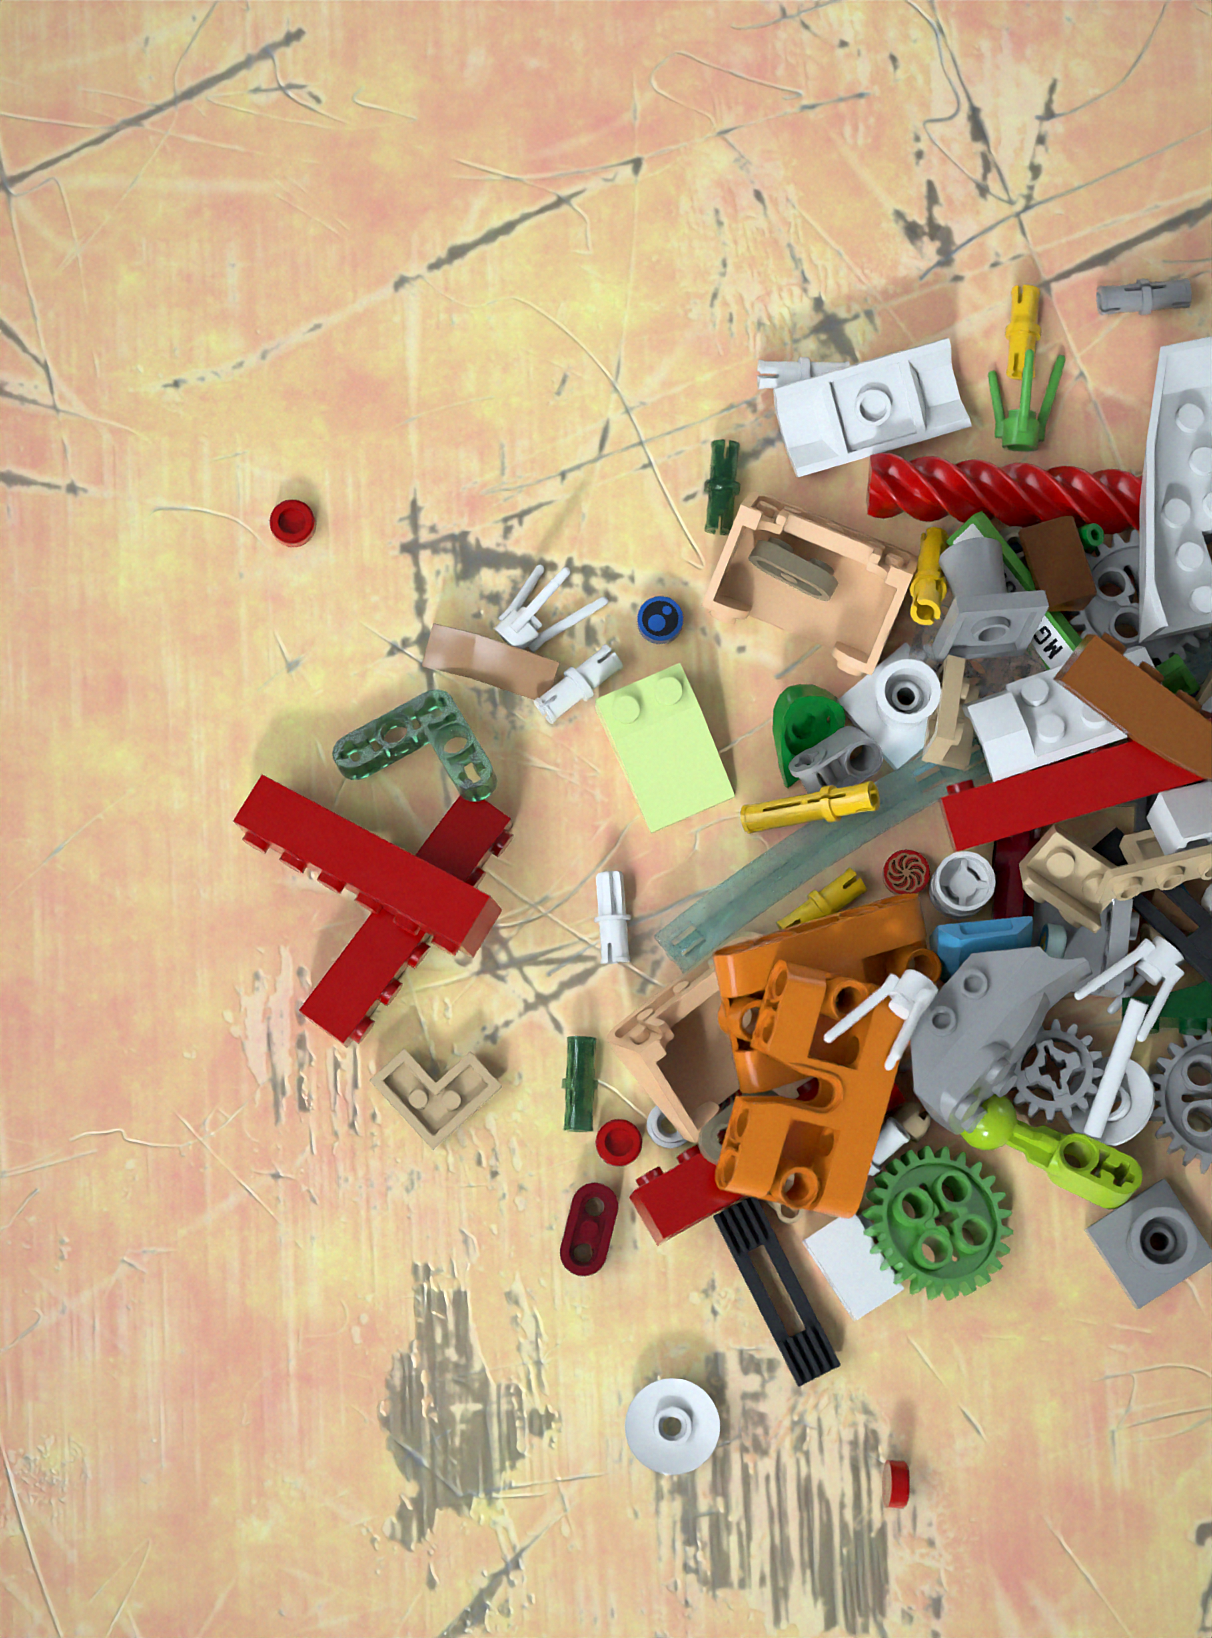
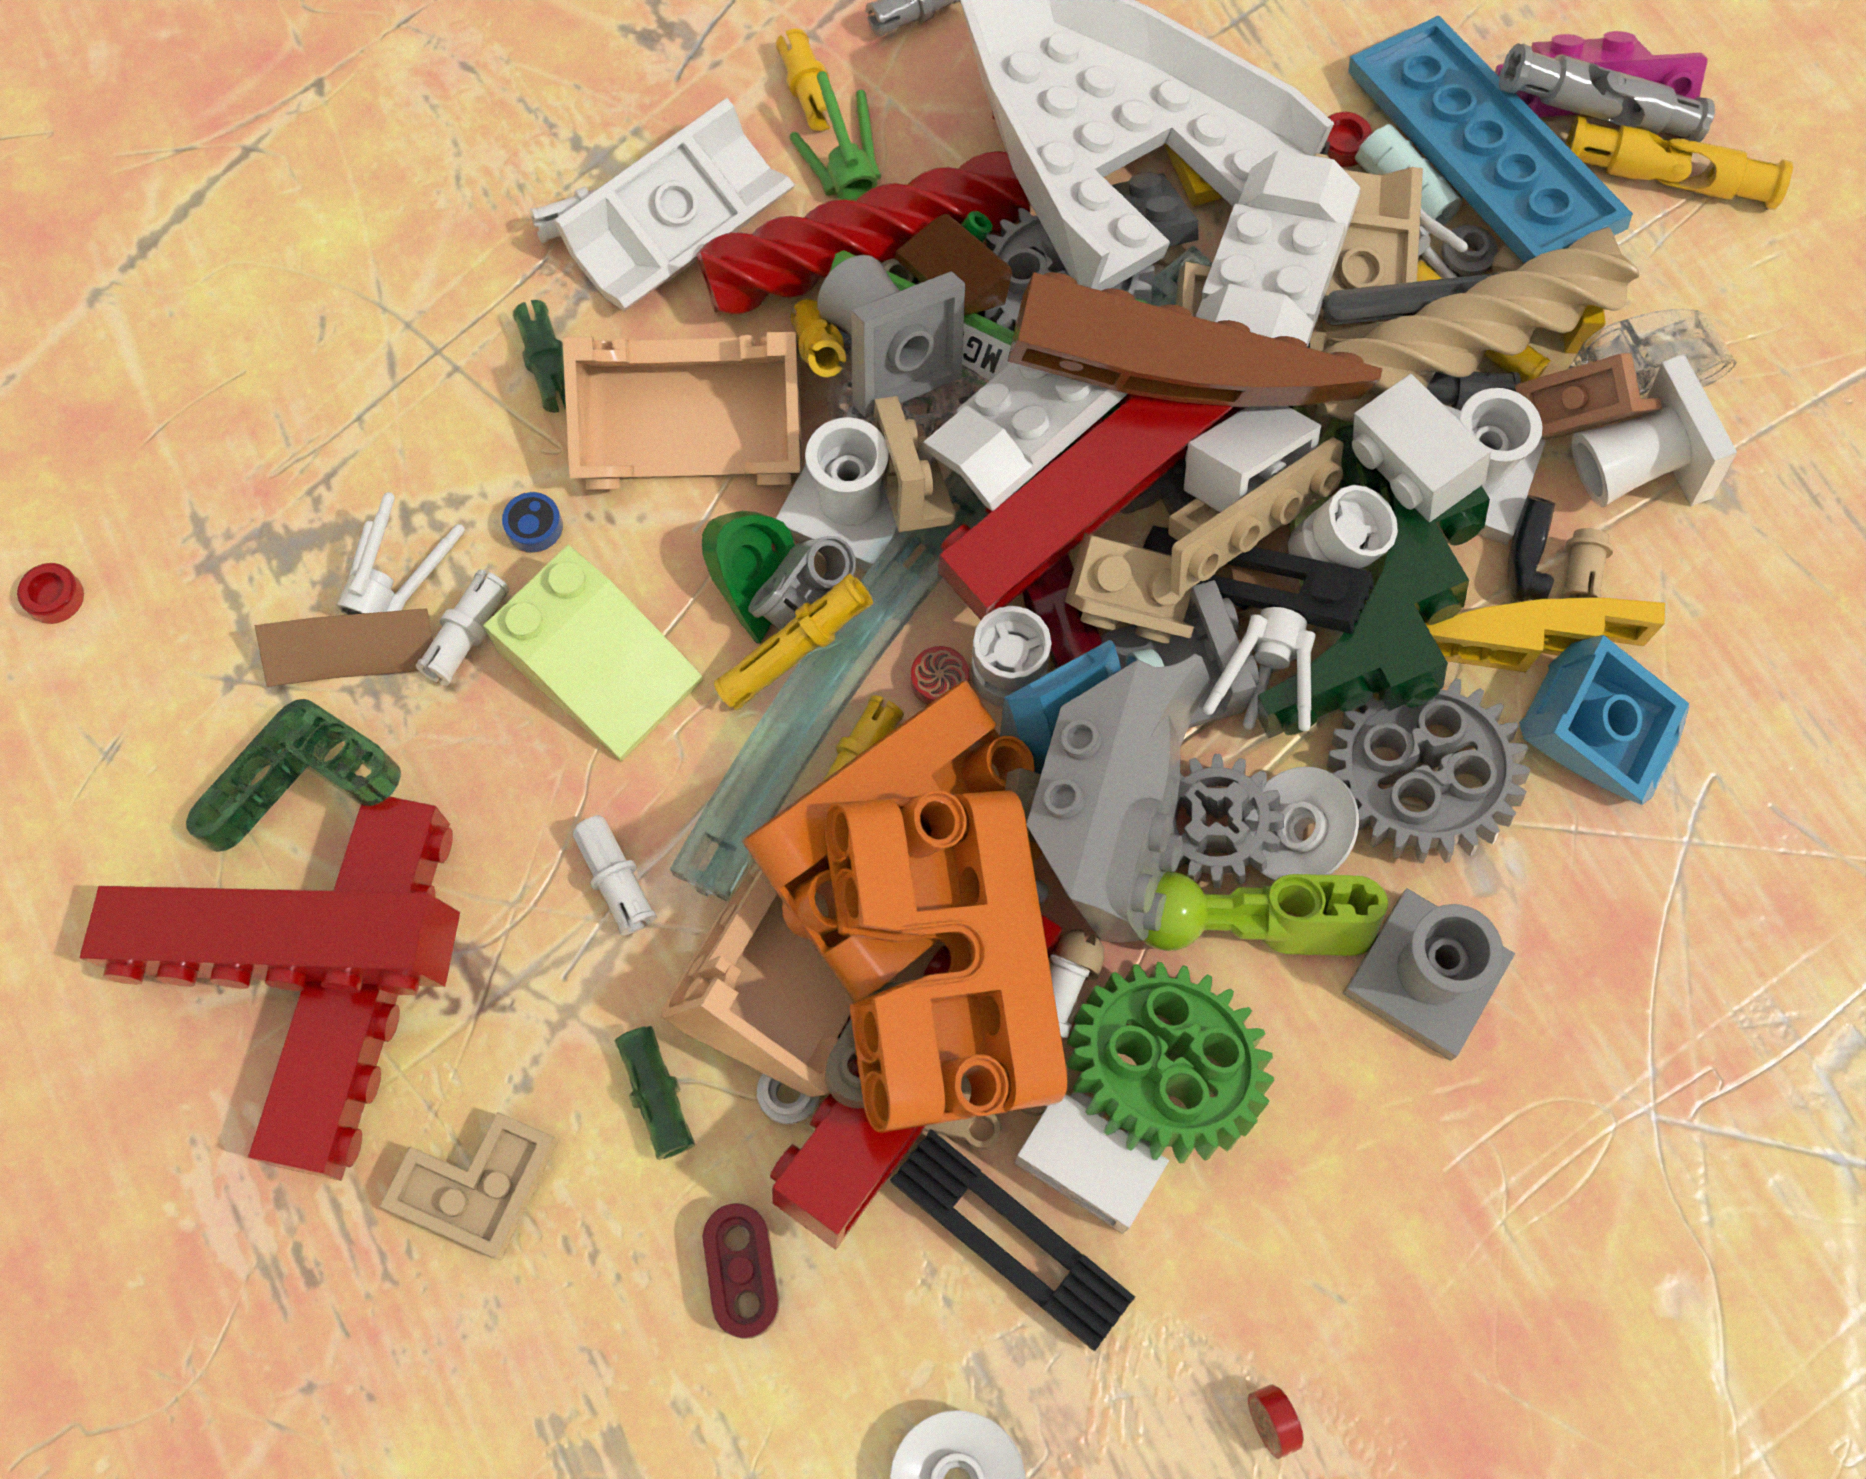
camera: 25 degrees left, 10 degrees down
red tile [596,1119,642,1167] -> none
dark tan plate [749,537,838,601] -> none
white plant [824,970,938,1070] -> none
white bar [1083,999,1149,1138] -> none

